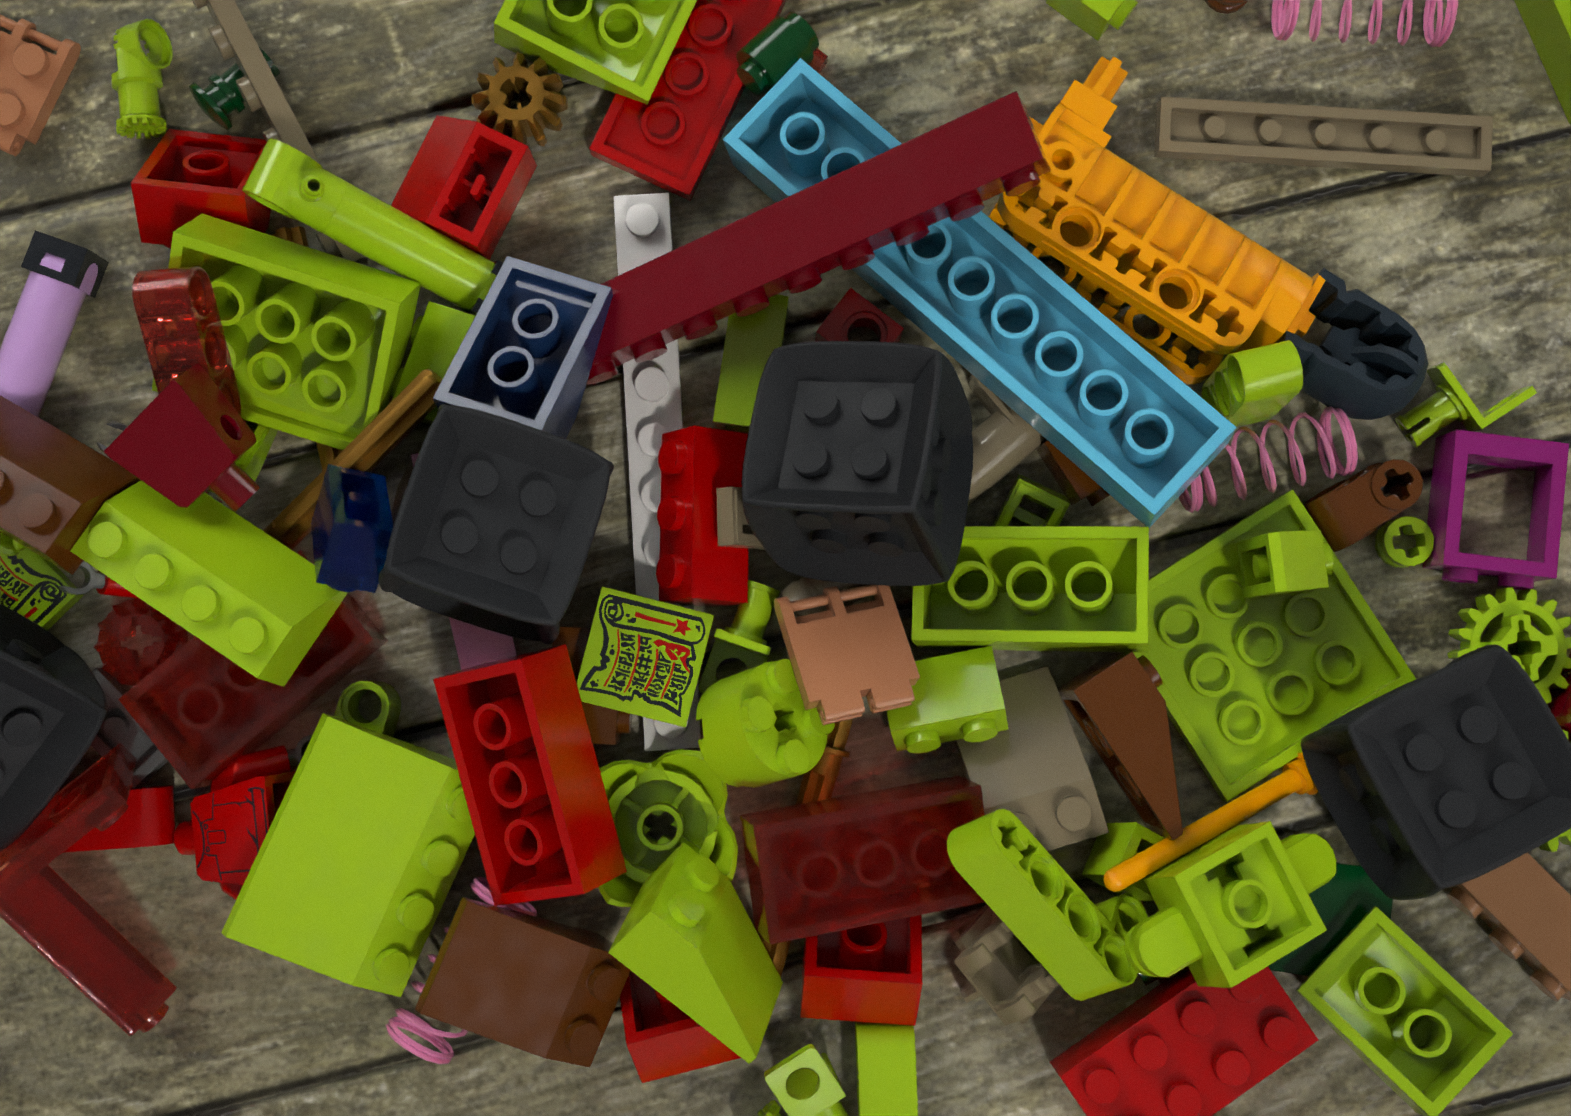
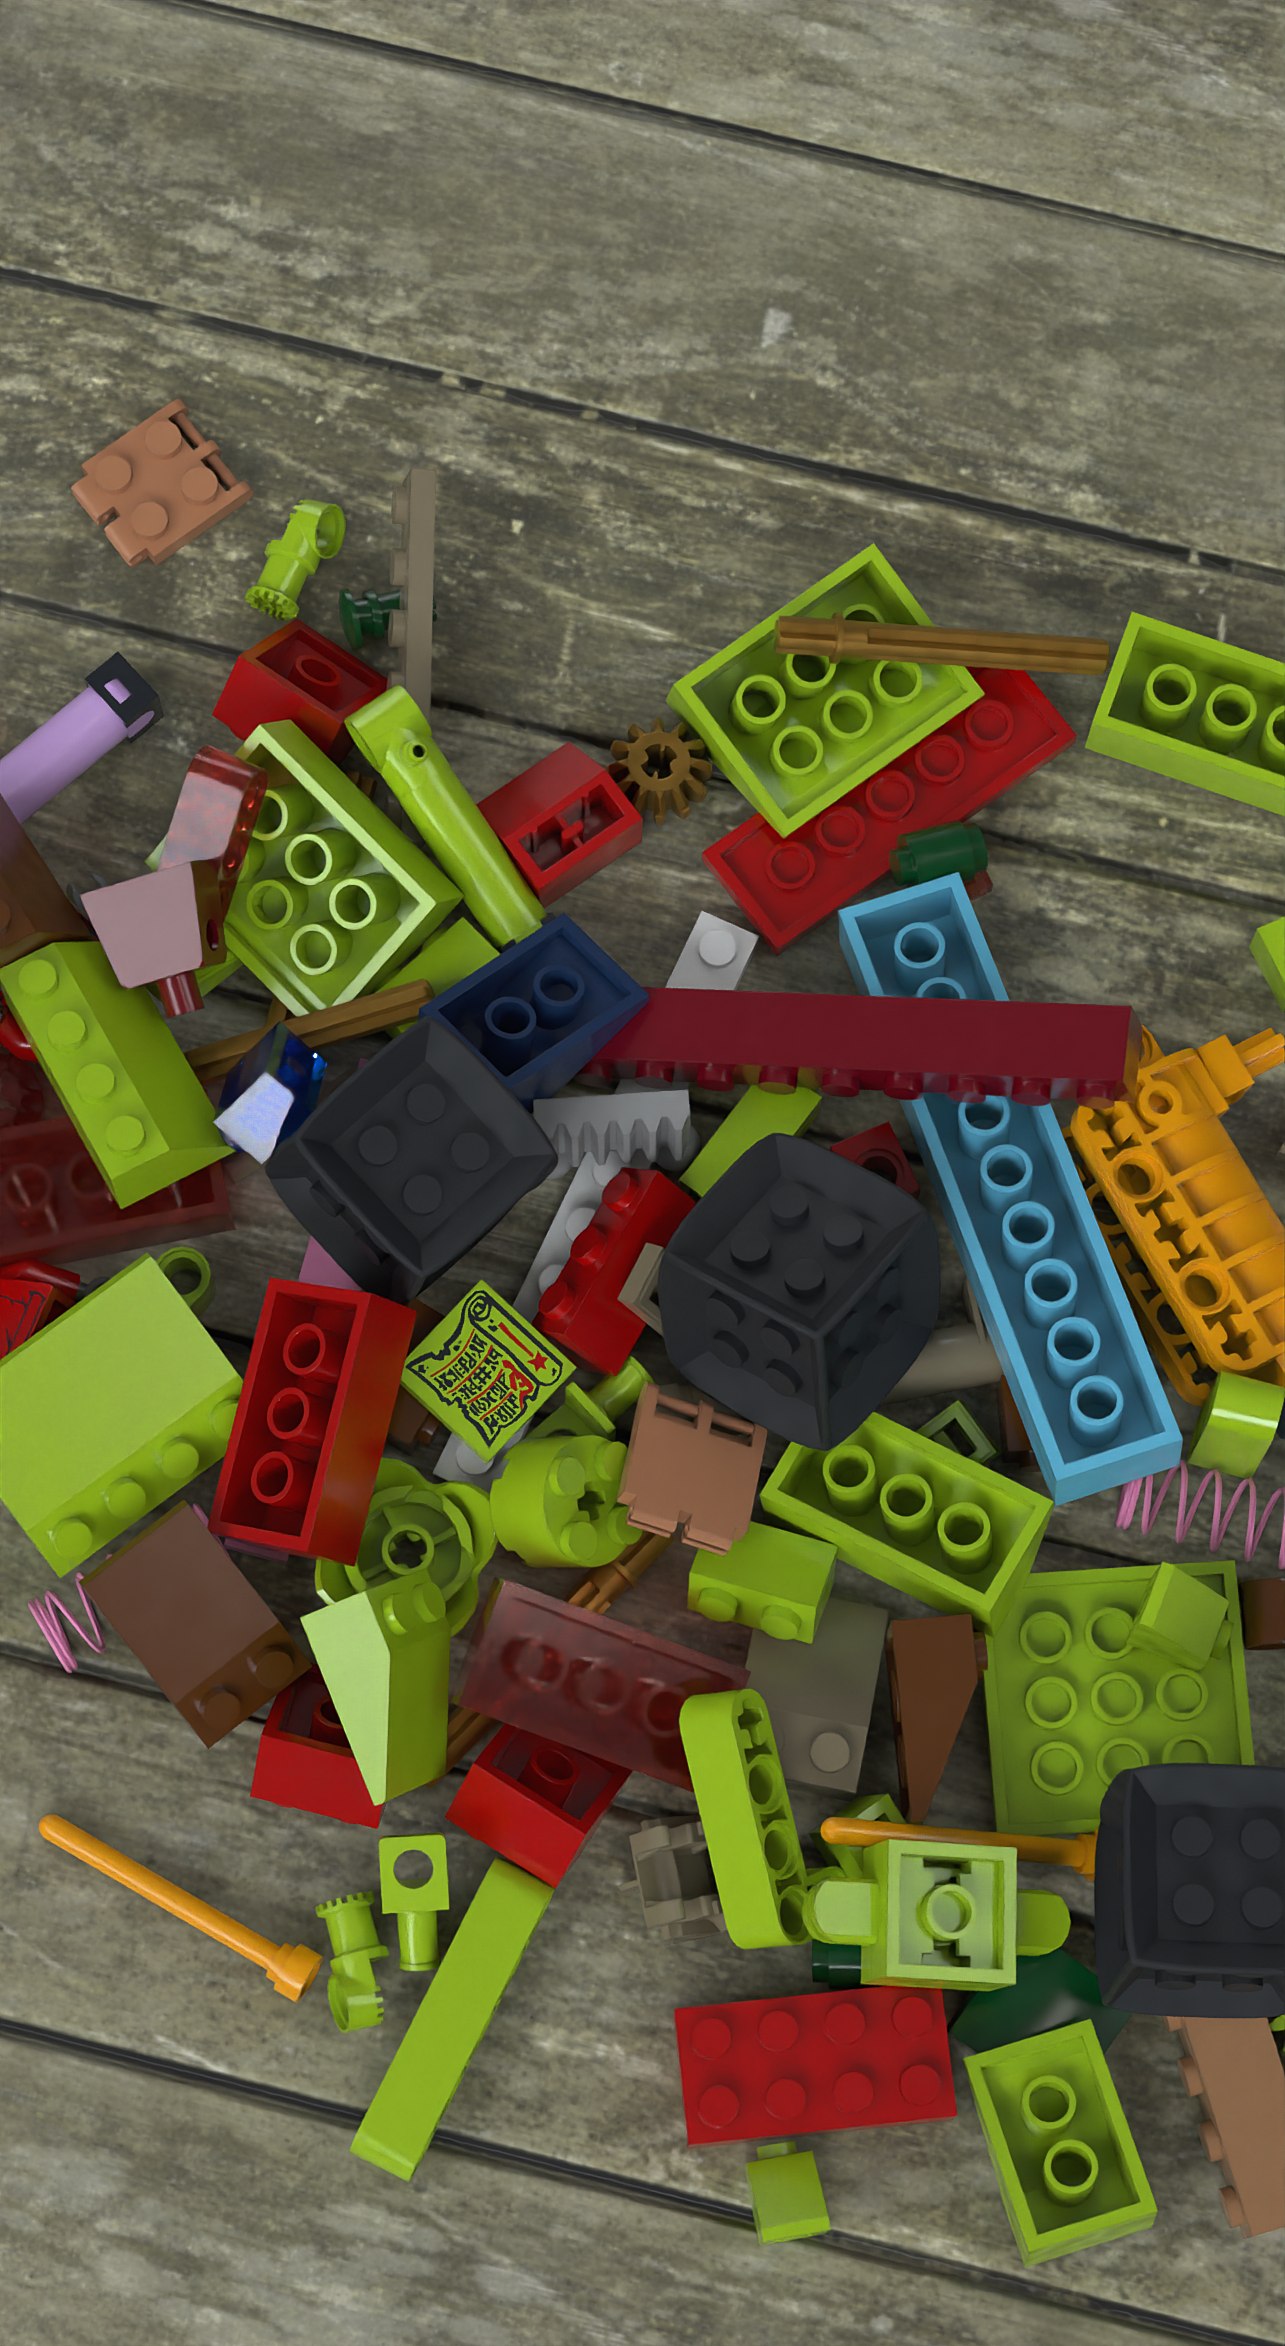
camera: 30 degrees right, 10 degrees down
none -> light grey gear [533,1090,702,1180]

